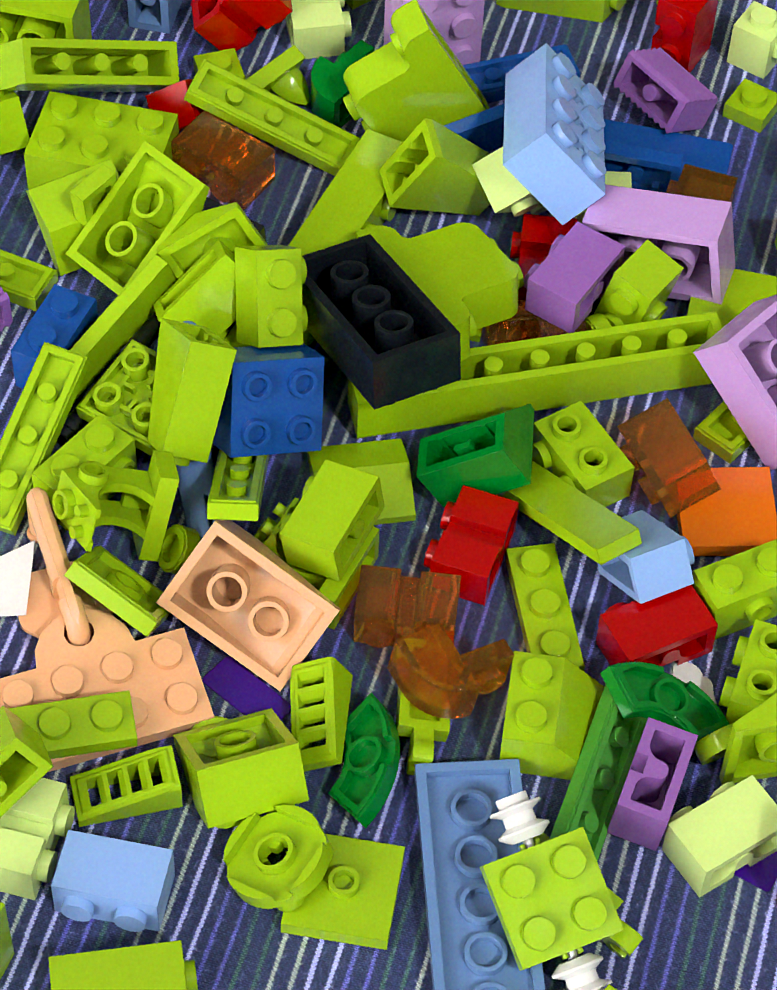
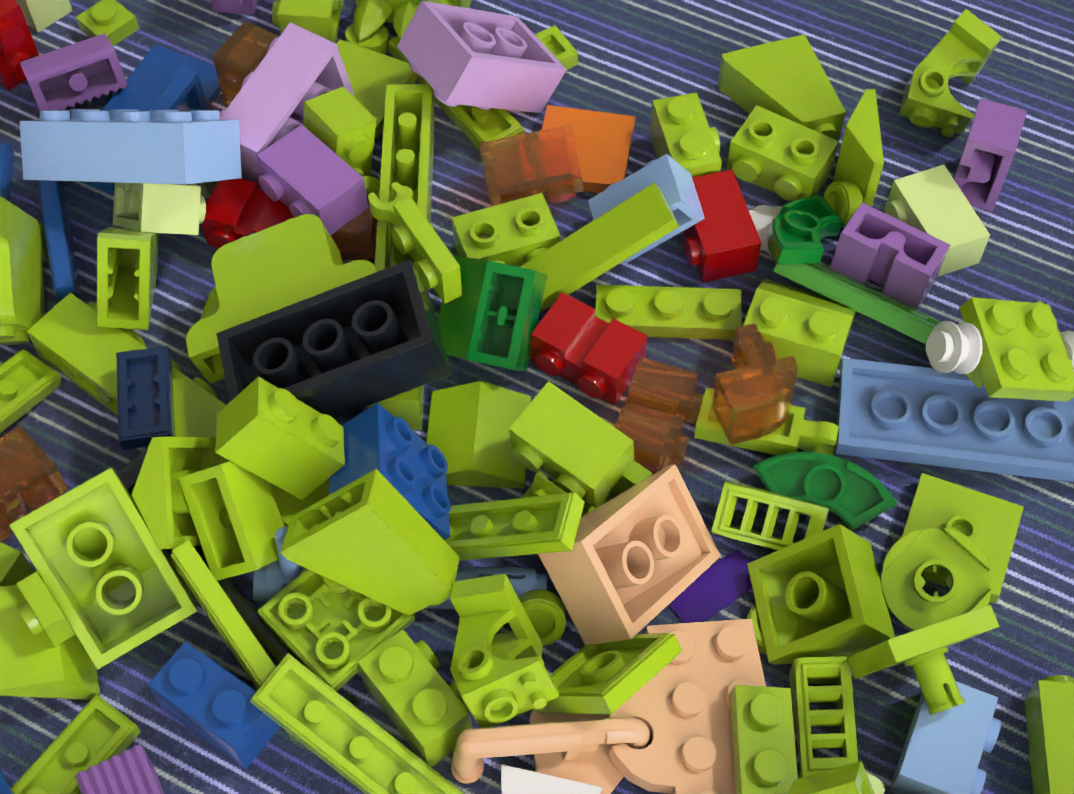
camera: 75 degrees left, 5 degrees up
none -> dark blue plate [116,346,175,450]
none -> lime plate [368,182,462,304]
none -> lime tile [847,604,1000,715]

